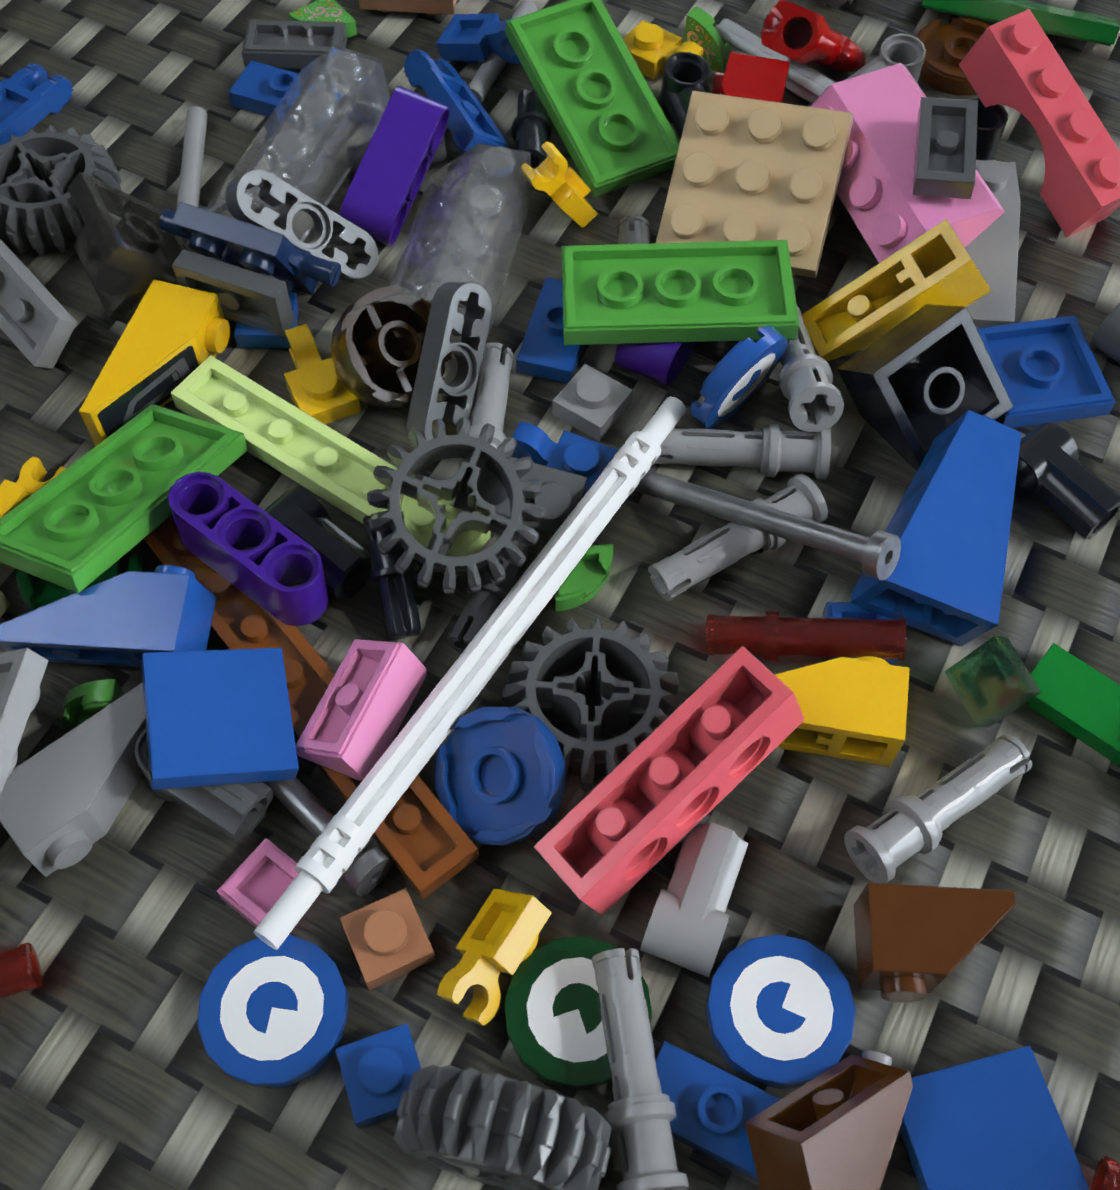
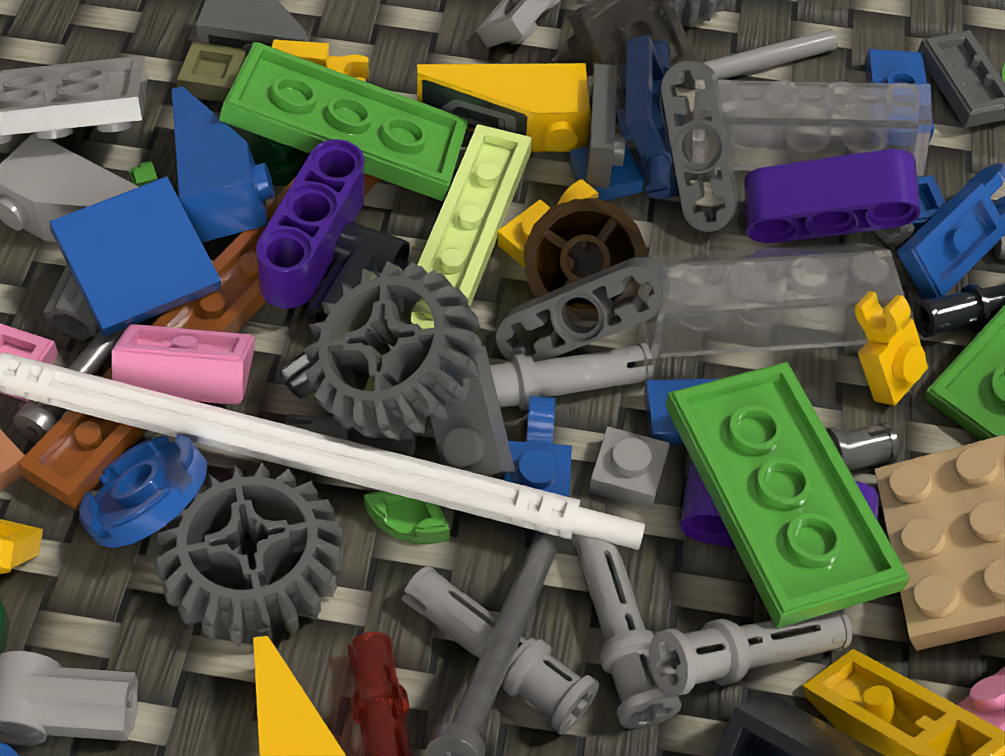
camera: 70 degrees right, 5 degrees down
coral brick [534,646,805,916] -> none
blue tile [690,326,788,429] -> none

